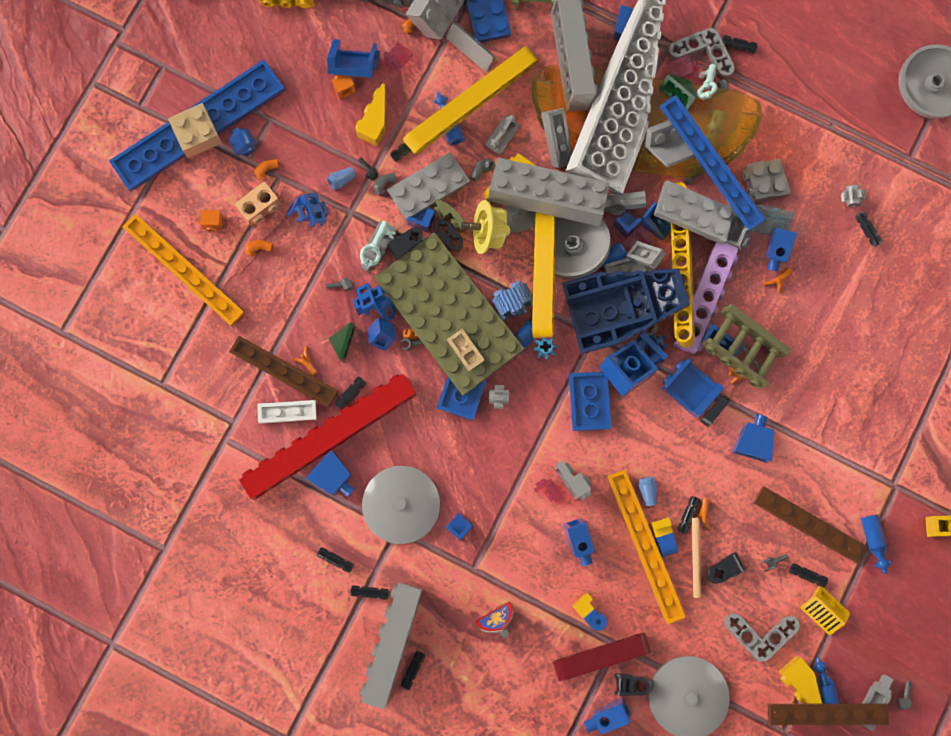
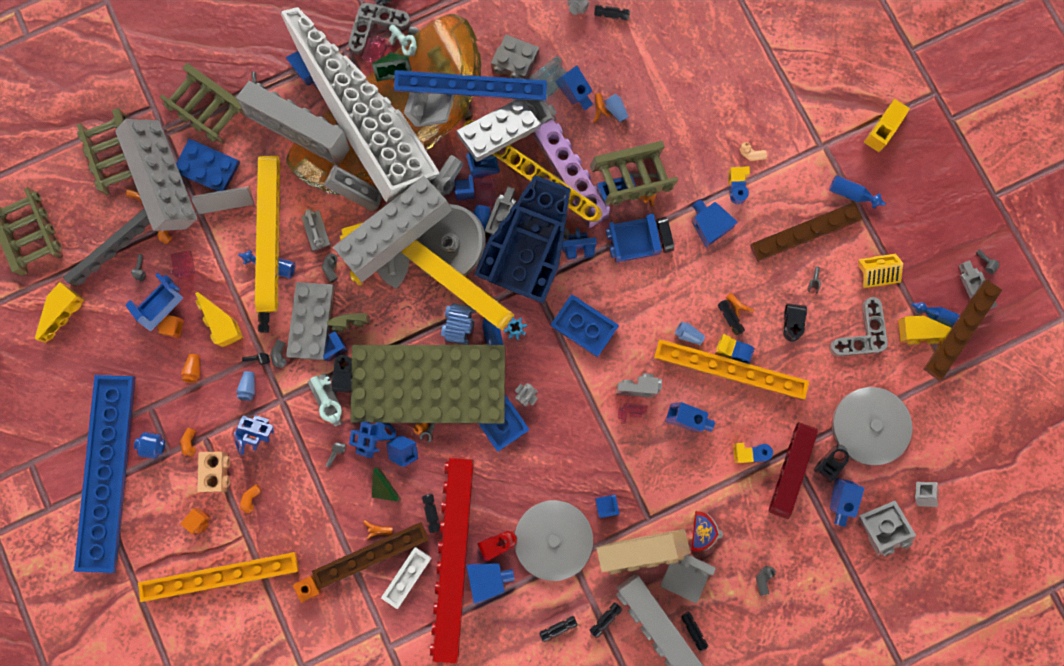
camera: 50 degrees left, 0 degrees up
tan brick [168,103,222,158] -> none
black beam [434,220,463,252] -> none
tan slope [446,328,484,371] -> none
light yellow piece [461,200,510,254] -> none
blue brick [599,340,658,397] -> none
light grey slope [627,241,666,271] -> none
light nougat bar [692,518,702,598] -> none
black axle [789,563,828,587] -> none
none -> dark grey hand [131,254,146,281]
none -> orange cone [180,354,200,383]
none -> orange plate [292,575,322,603]
none -> red piece [477,530,517,562]
none -> tan brick [597,529,690,574]
none -> medium blue cone [604,94,629,123]
none -> light grey bracket [661,554,716,603]
none -> leg [728,166,750,205]
none -> light nougat arm [740,142,767,161]
none -> dark grey arm [756,566,776,595]

